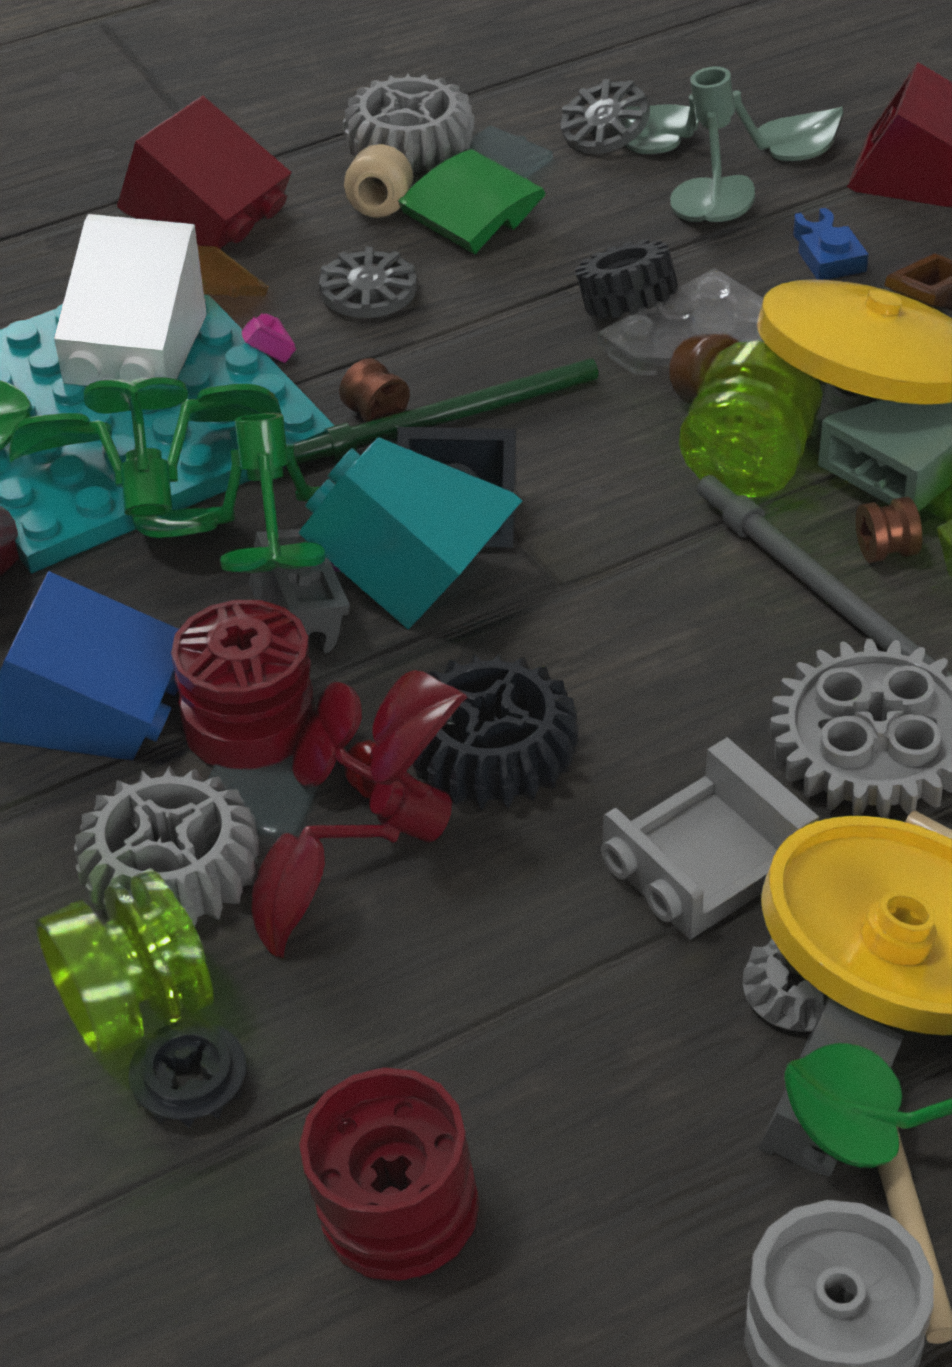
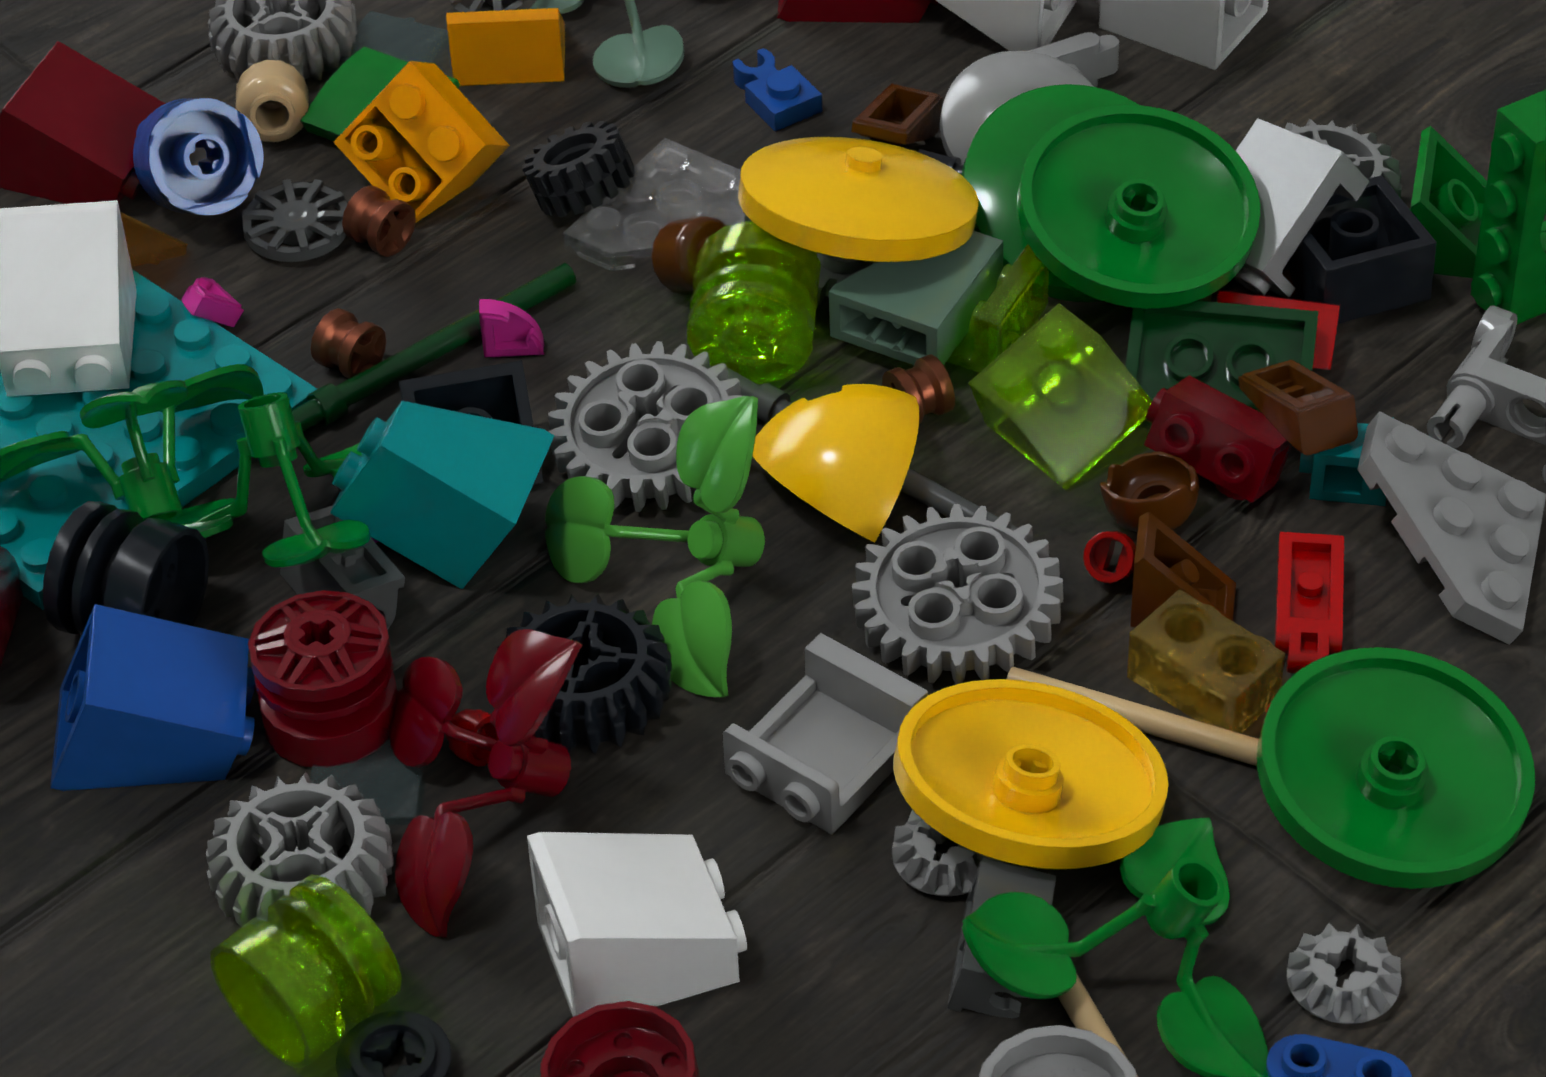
camera: 15 degrees left, 0 degrees up
none -> black wheel [43,501,209,635]
none -> blue brick [133,98,264,215]
none -> light orange slope [334,61,510,223]
none -> copper wheel [342,185,416,257]
none -> light orange slope [446,8,565,86]
none -> dark pink tile [479,299,544,357]
none -> white slope [527,832,747,1017]
none -> bright green plant [545,396,765,697]
none -> light grey gear [548,341,742,512]
none -> yellow brick [753,384,919,543]

